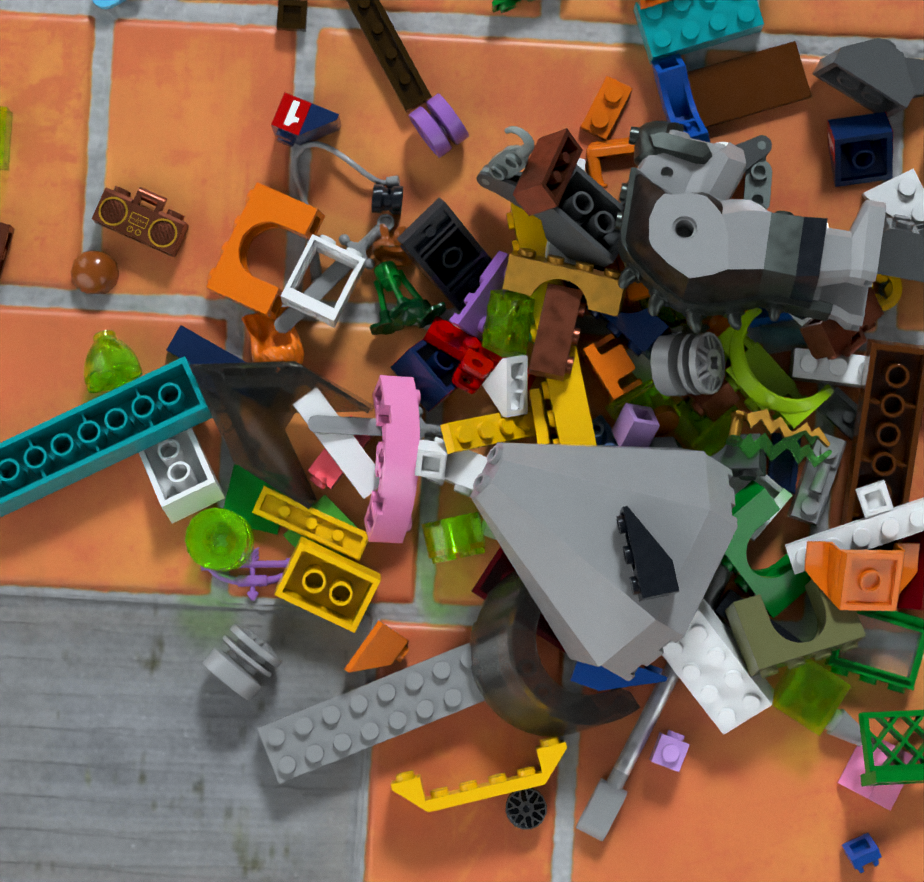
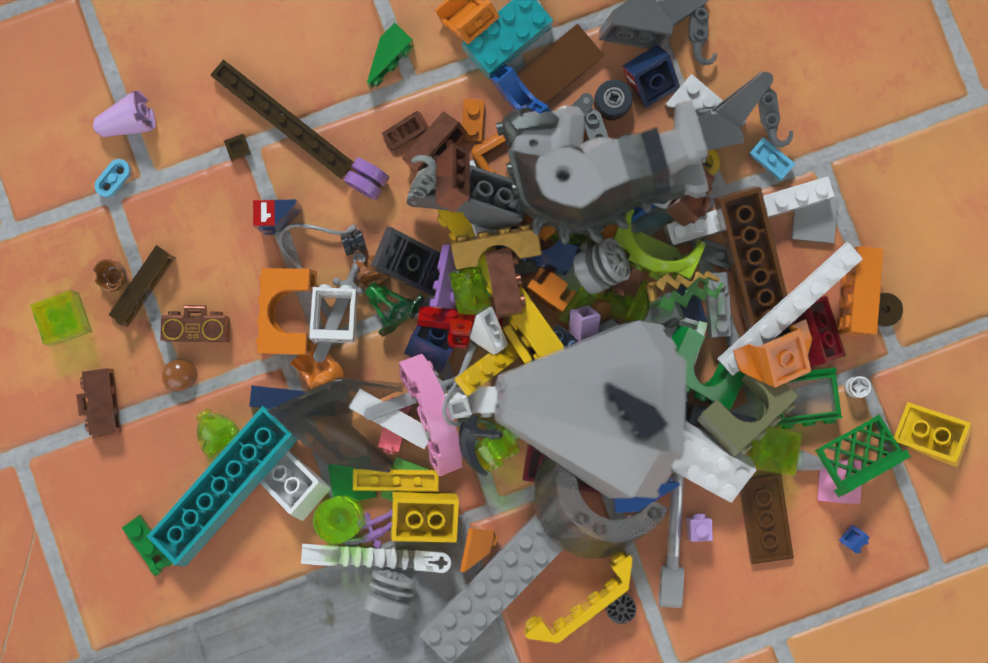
camera: 30 degrees left, 0 degrees up
white tile [855,480,894,519] -> none
none -> dark orange hair [93,259,127,292]
none -> dark brown fence [108,245,176,327]
none -> white piece [301,544,451,573]
none -> copper slope [382,111,429,151]
none -> copper brick [402,111,468,173]
none -> light grey piece [442,340,496,430]
none -> black piece [459,414,503,476]
none -> black wheel [594,79,633,120]
none -> reddish brown tile [740,473,794,564]

